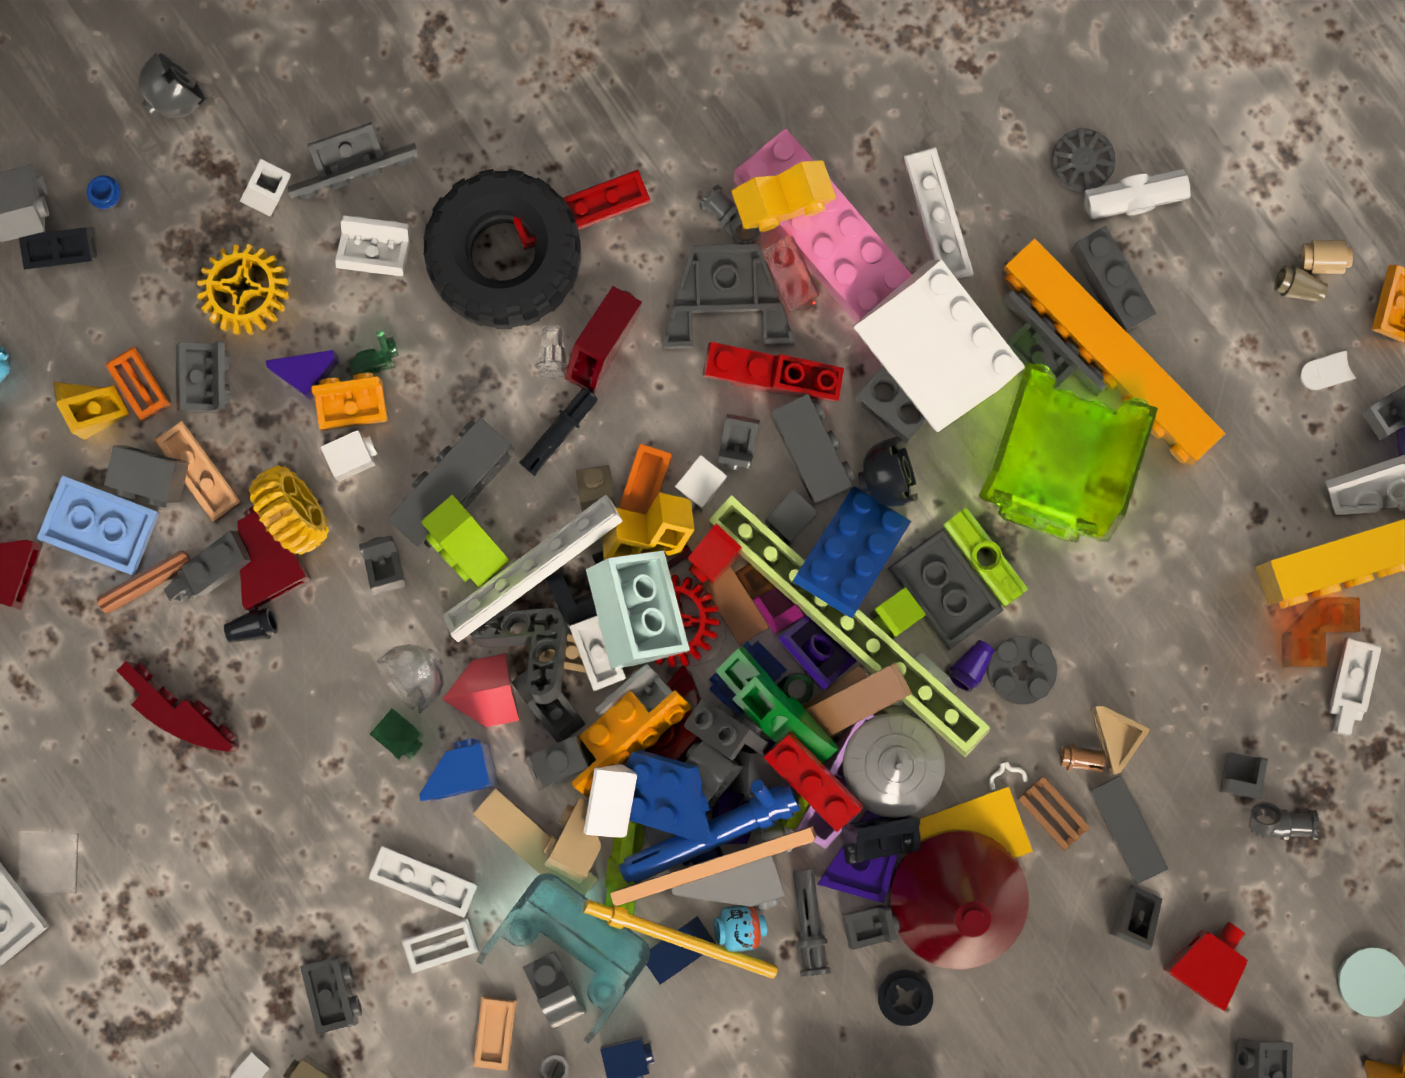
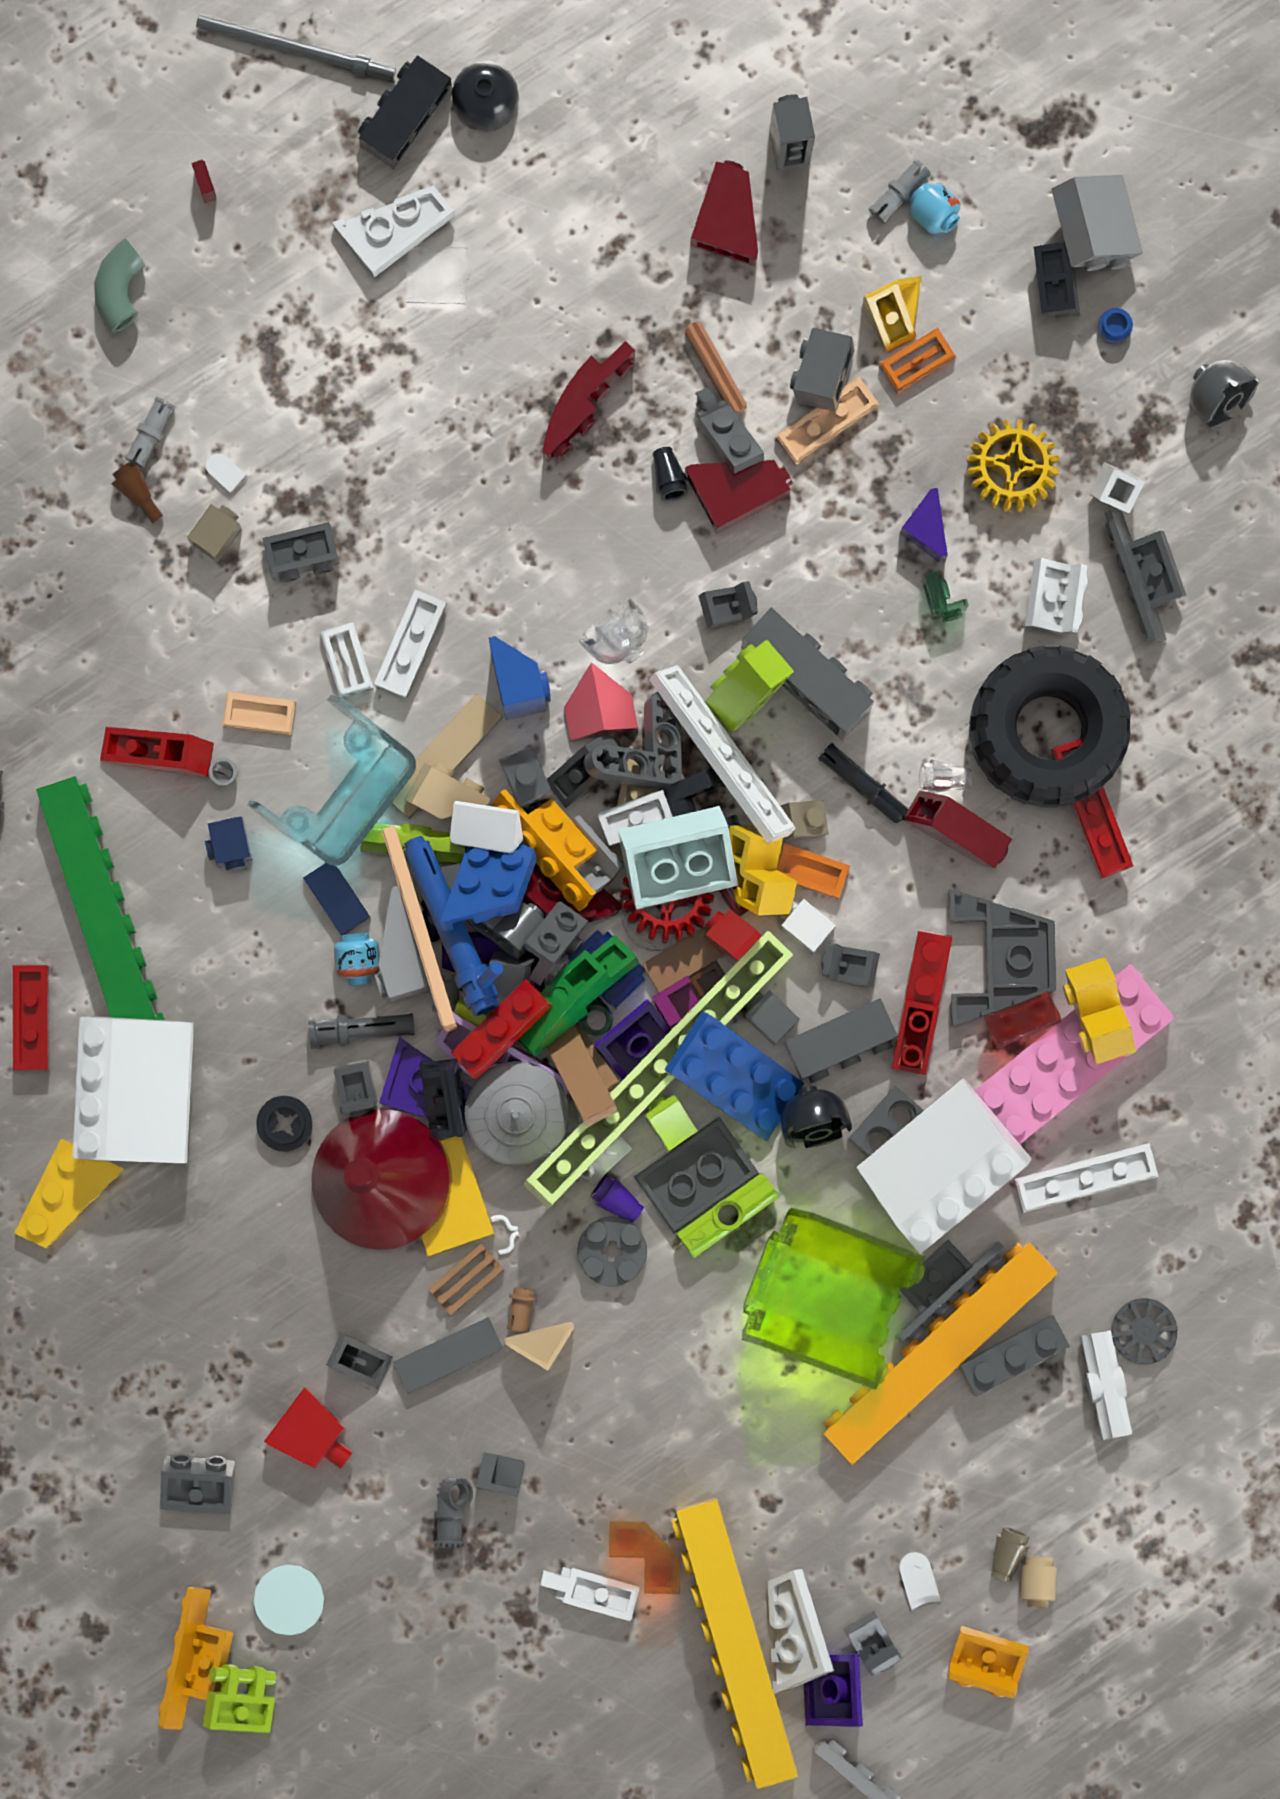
camera: 85 degrees right, 0 degrees up
light blue plate [36,475,160,576] -> none
dark grey bracket [176,341,230,413] -> none
yellow gear [249,465,329,555] -> none
light orange bracket [311,373,388,431] -> none
white brick [321,430,378,482] -> none
clear green bracket [370,708,425,761] -> none
dark grey brick [523,951,587,1029] -> none
yellow bar [583,899,778,979] -> none
dark grey connector [699,184,761,244] -> none

